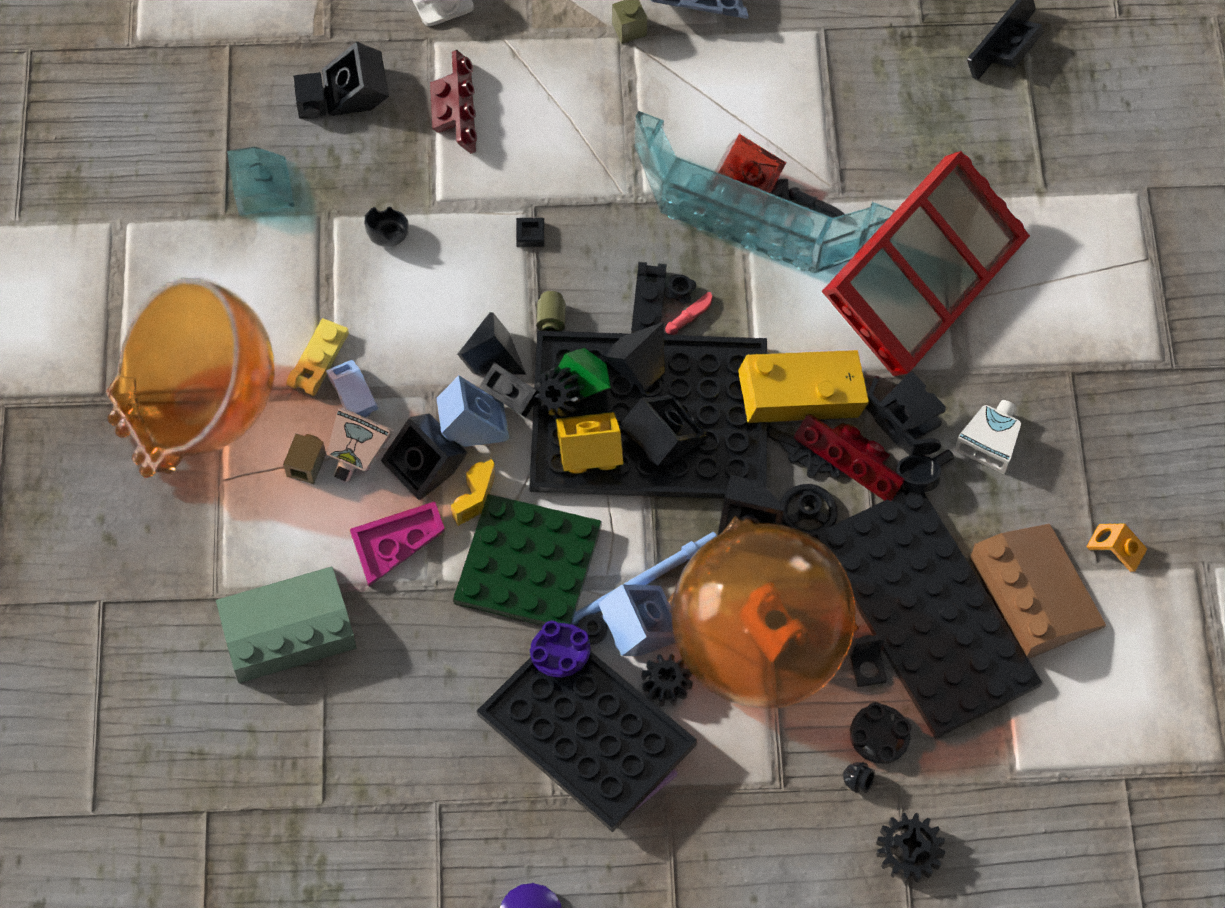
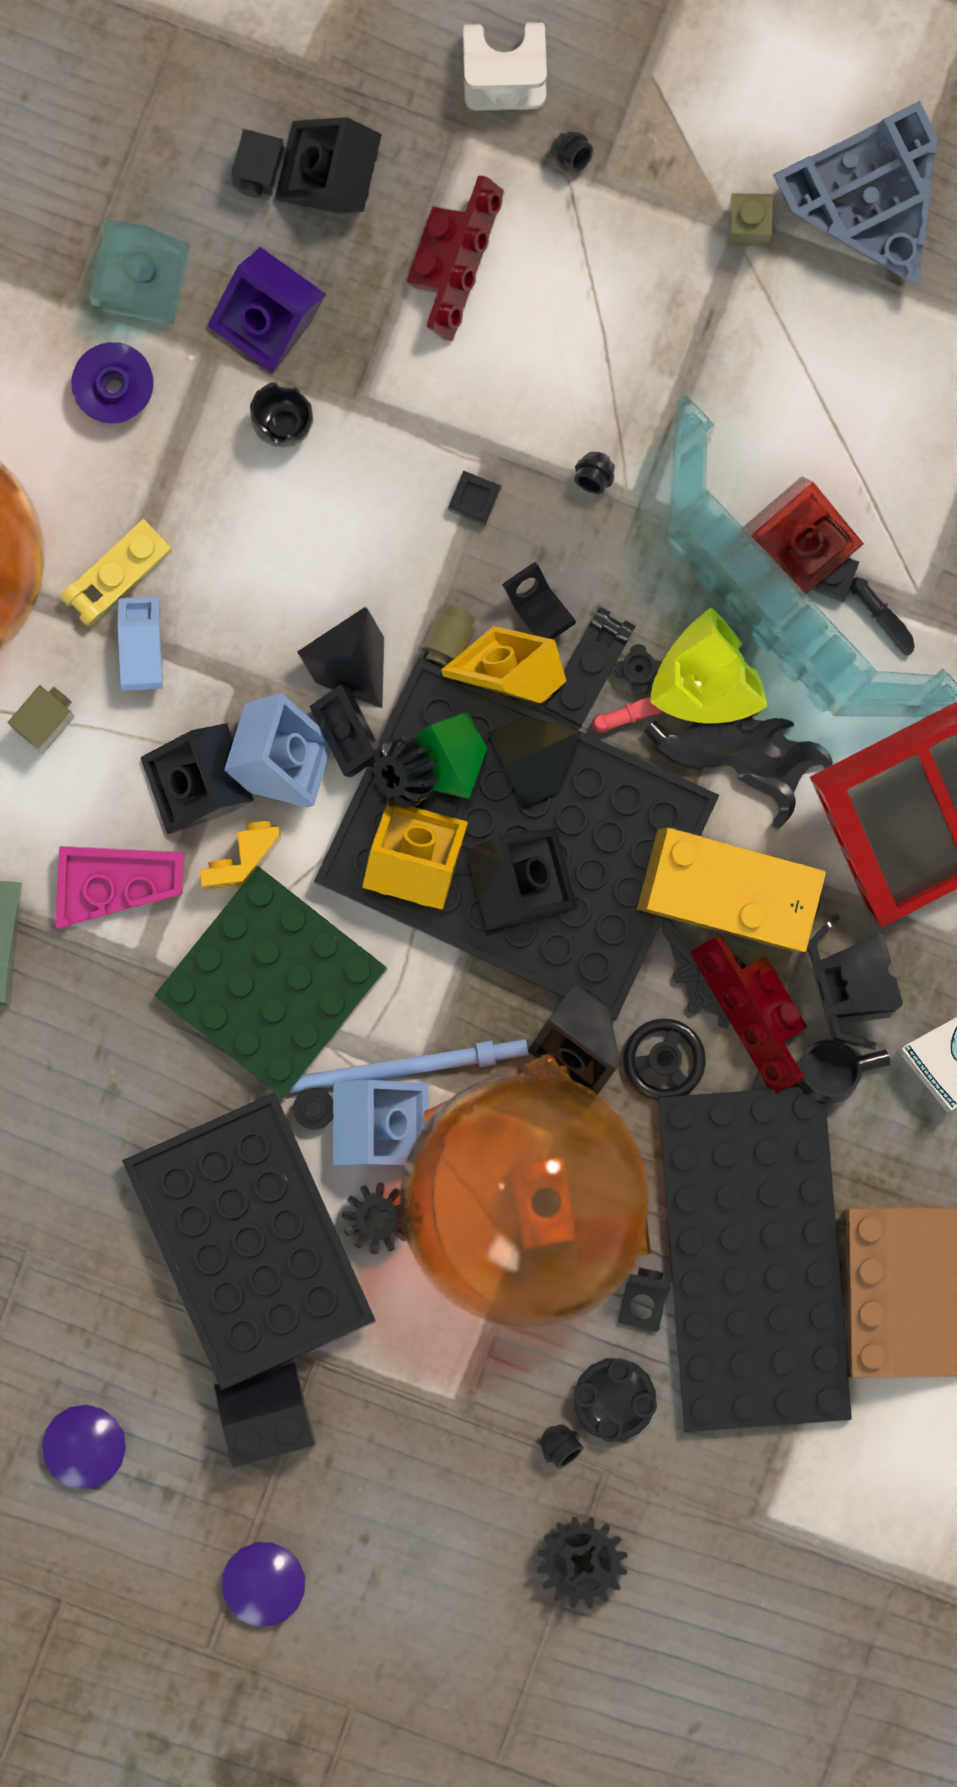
camera: 25 degrees right, 20 degrees up
white torso [327,408,394,482] -> none
dark purple dish [530,621,591,678] -> none
none -> dark purple dish [71,342,154,424]
none -> dark purple slope [207,247,326,373]
none -> black slope [214,1363,317,1468]
none -> yellow slope [441,626,567,704]
none -> black bracket [502,562,576,639]
none -> black plate [550,131,593,173]
none -> black plate [574,451,615,494]
none -> black piece [644,715,833,829]
none -> neon yellow brick [650,607,767,723]

